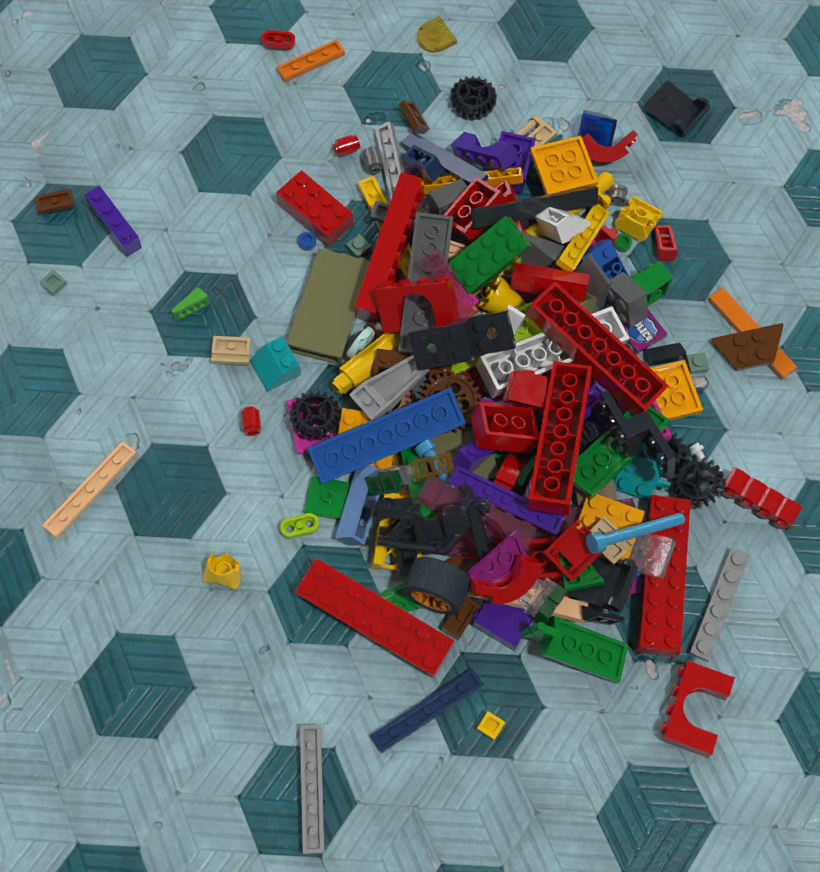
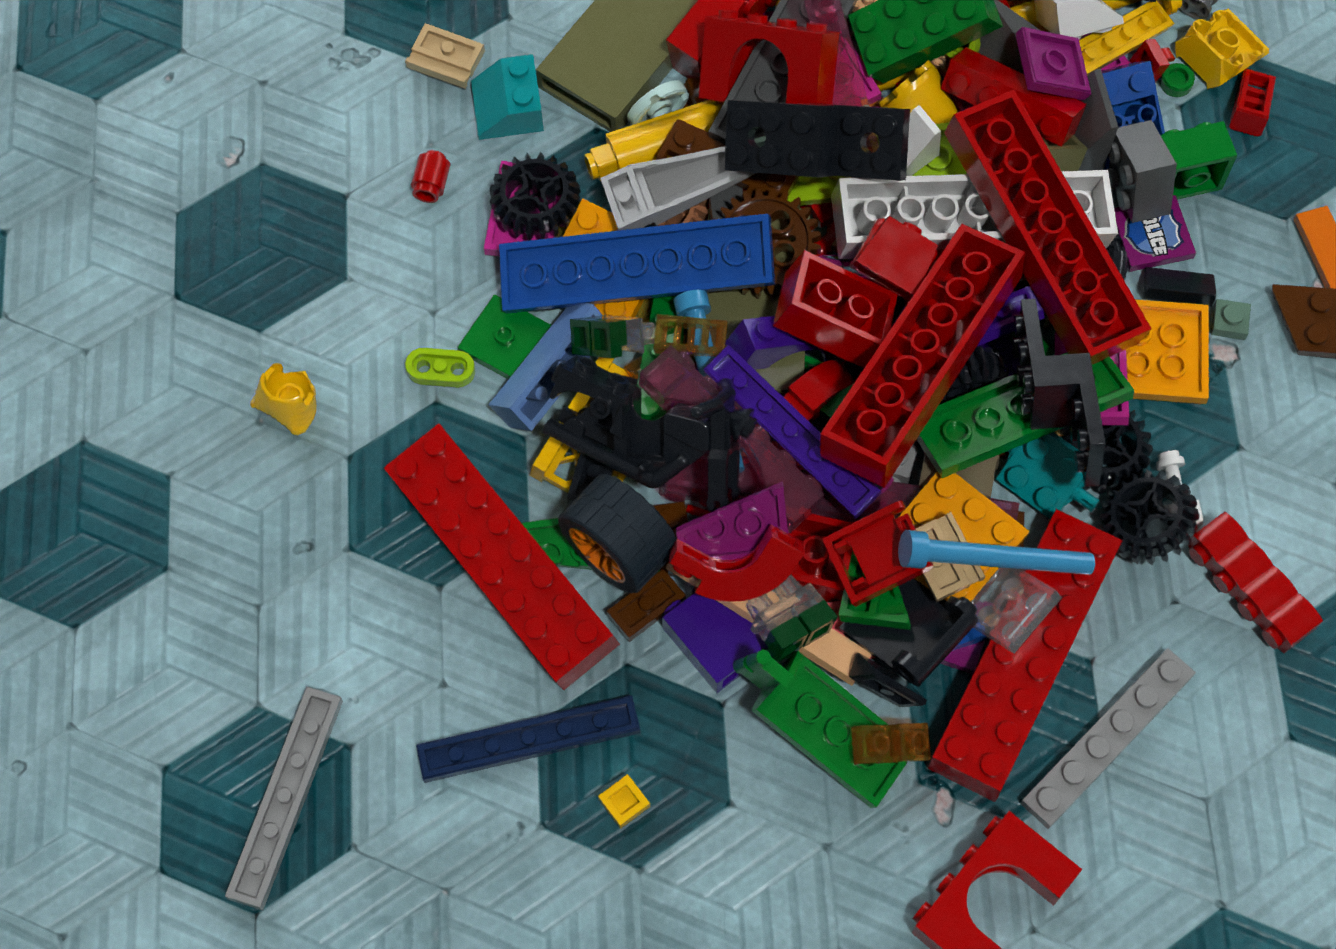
camera: 25 degrees right, 0 degrees up
light nougat tile [42,441,138,539] -> none
none -> clear orange slope [851,723,931,765]
none -> magenta tile [1015,27,1092,101]

